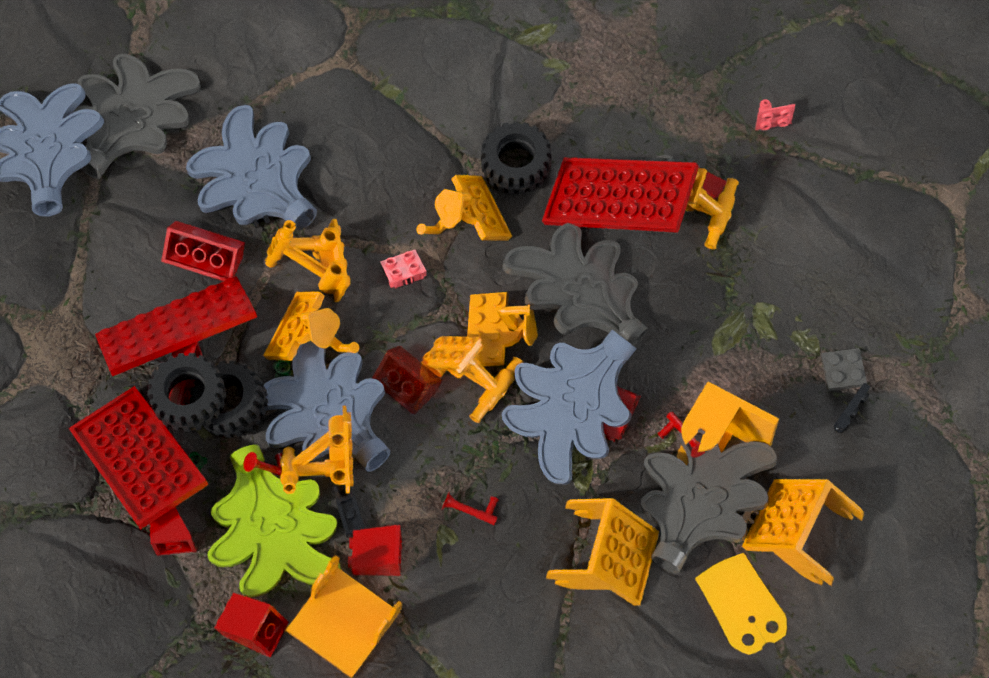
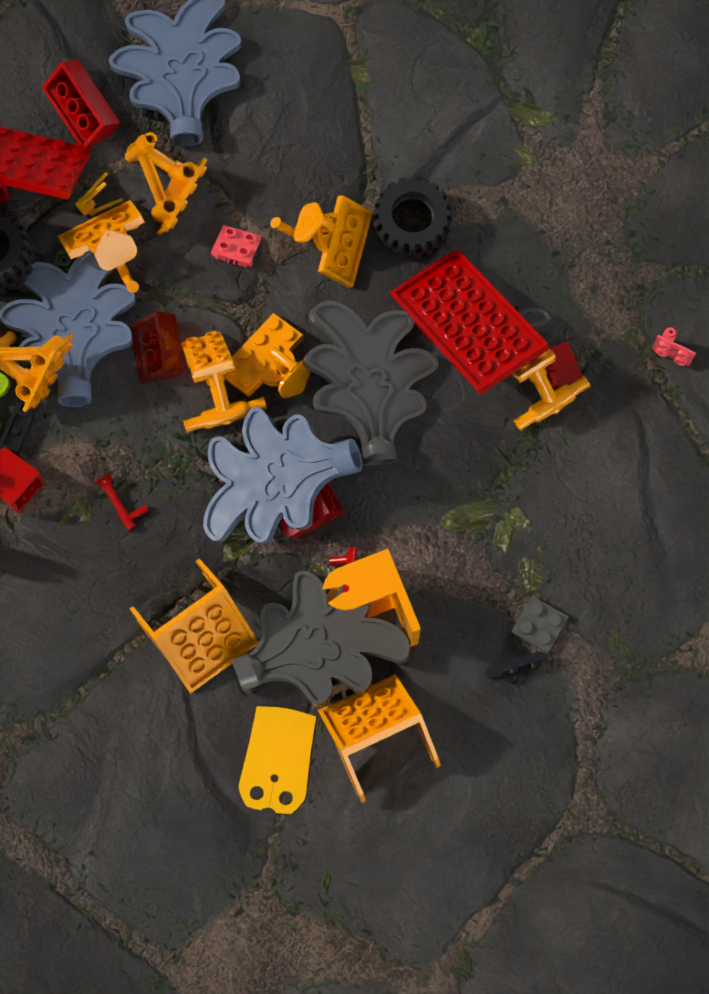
camera: 35 degrees right, 10 degrees up
none -> yellow plant [75,172,123,217]

